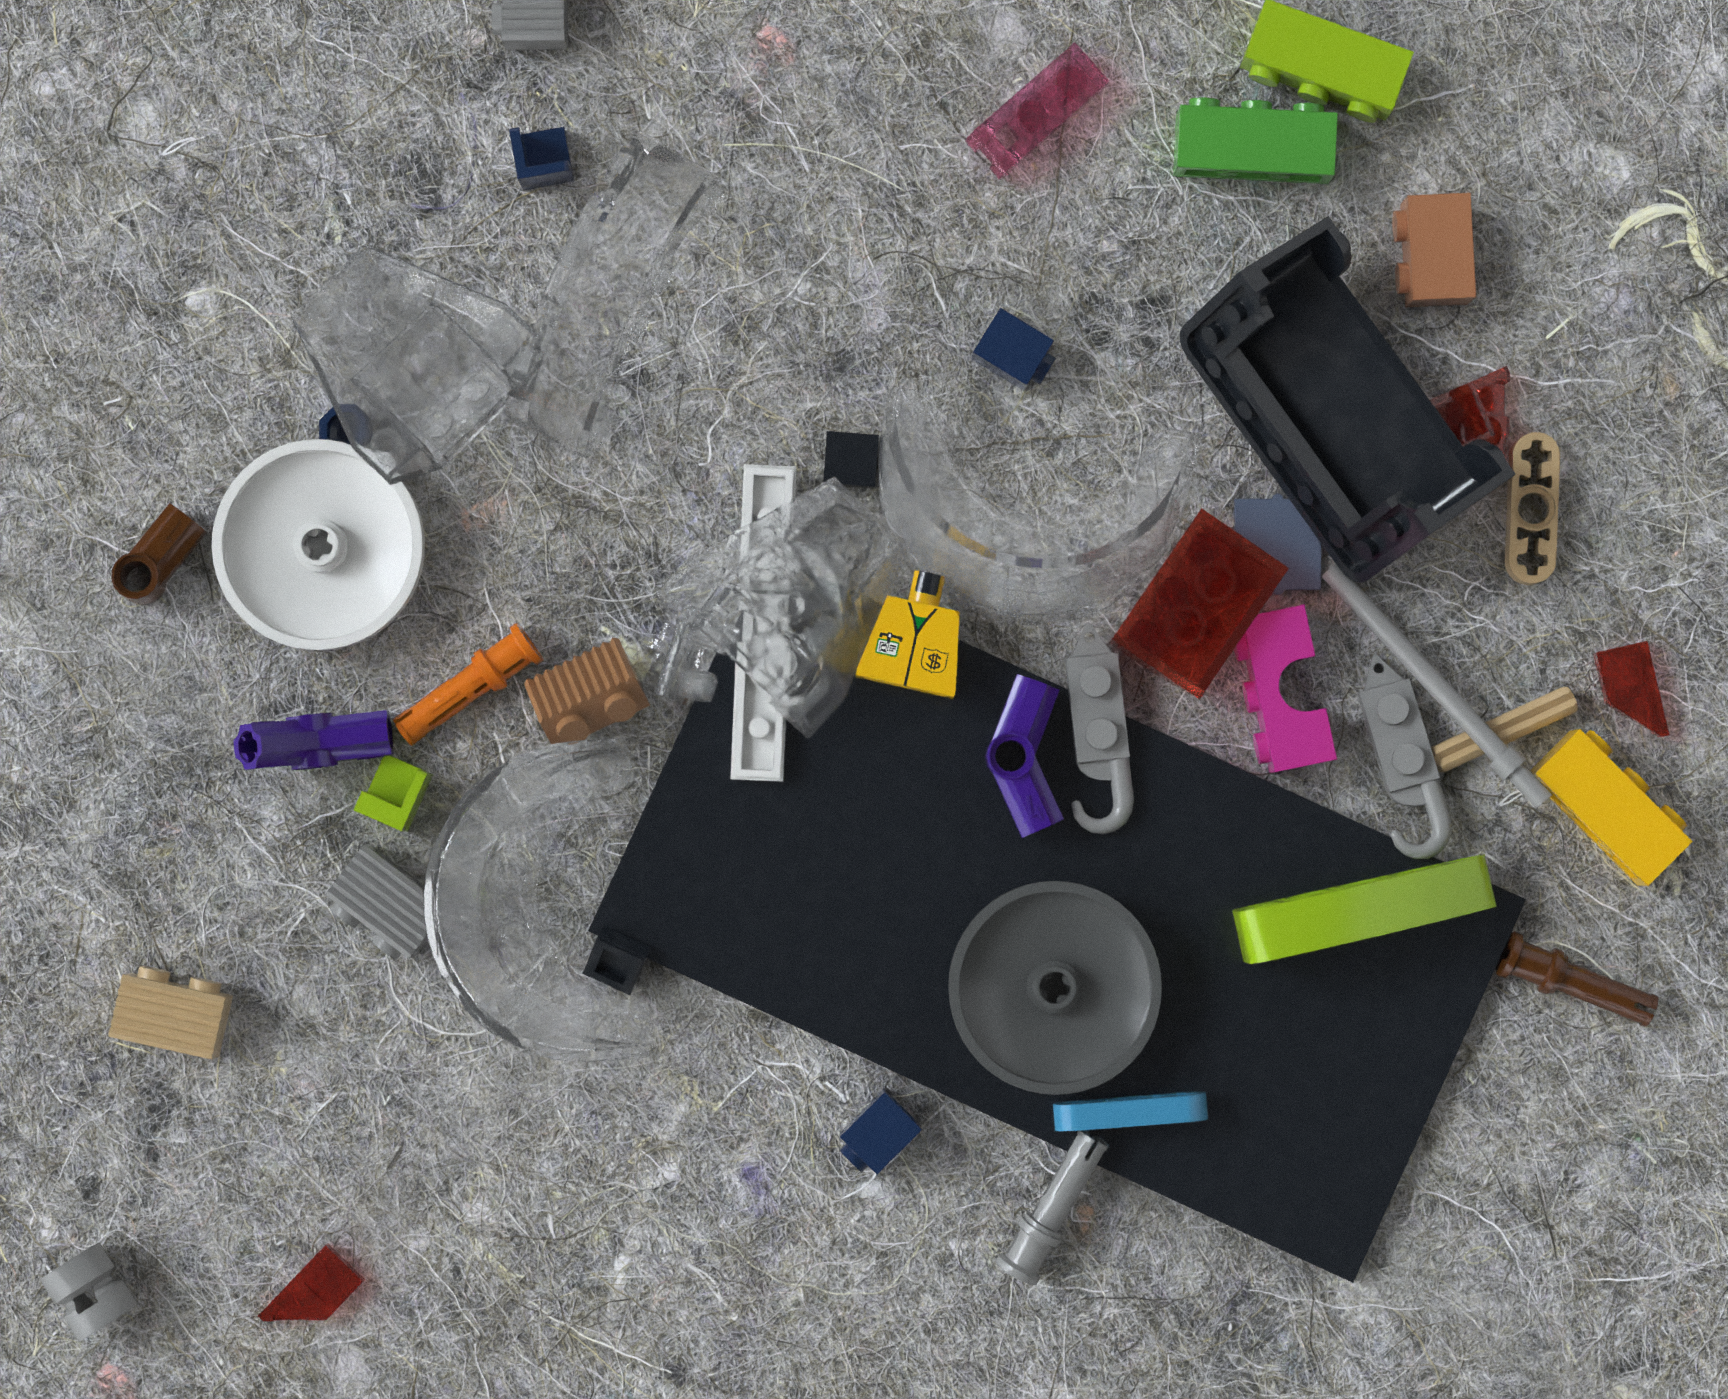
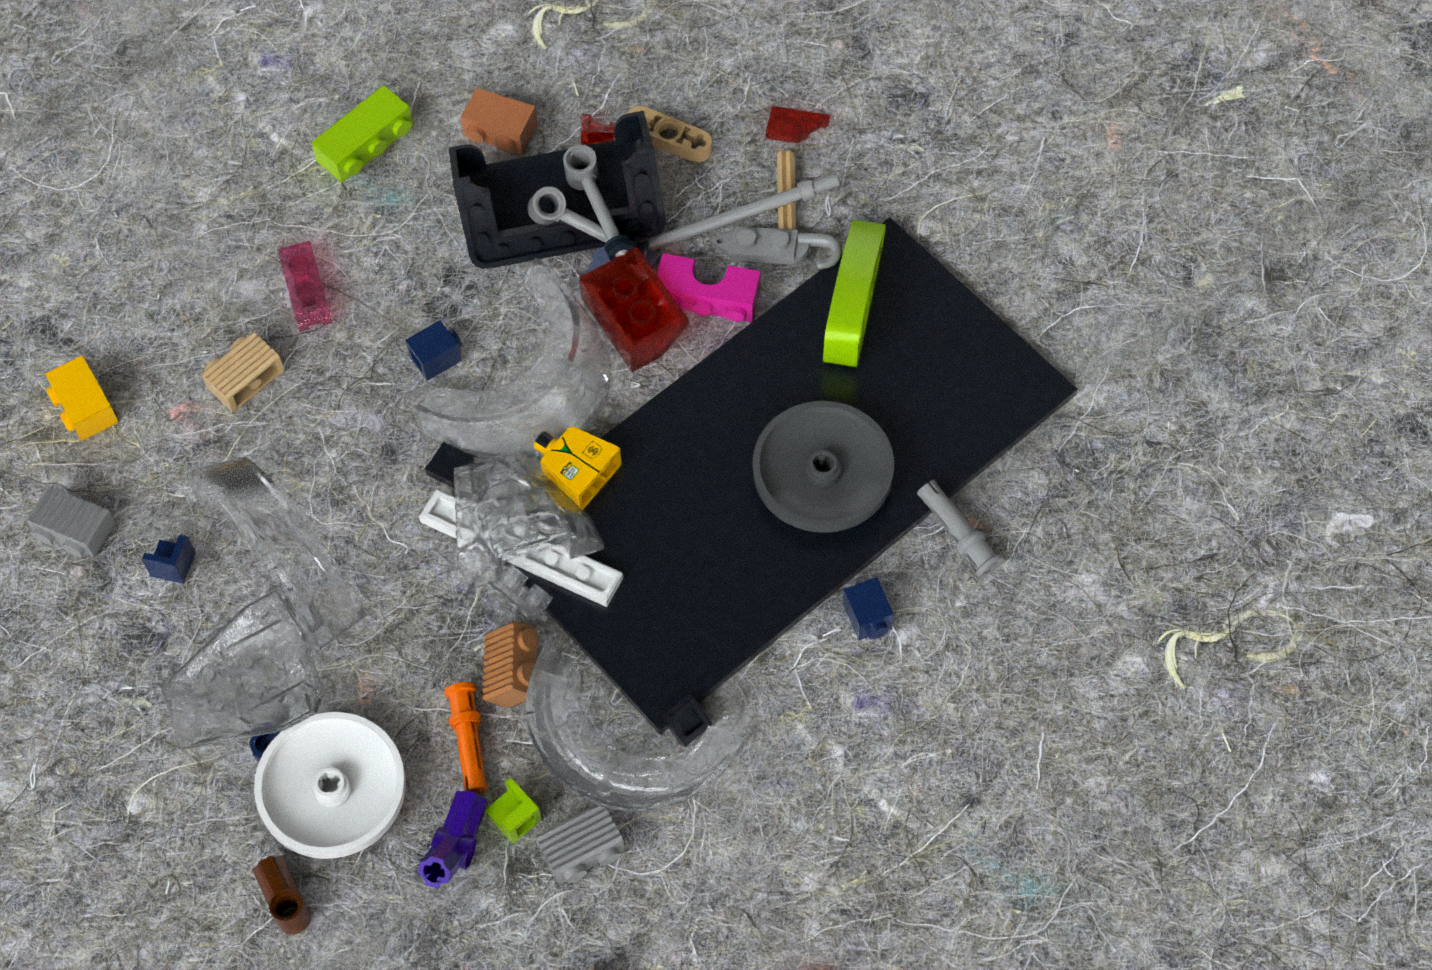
camera: 65 degrees left, 25 degrees down
dark purple piece [985,674,1064,838] -> none
dark azure beam [1053,1092,1208,1131] -> none
light grey plate [1065,622,1134,834] -> none
bright green brick [1173,97,1338,184] -> none
reddish brown pin [1496,931,1659,1027] -> none
yellow brick [1530,729,1693,886] -> none
none -> tan brick [201,332,284,412]
none -> light grey piece [528,186,649,266]
none -> light grey piece [563,145,634,262]

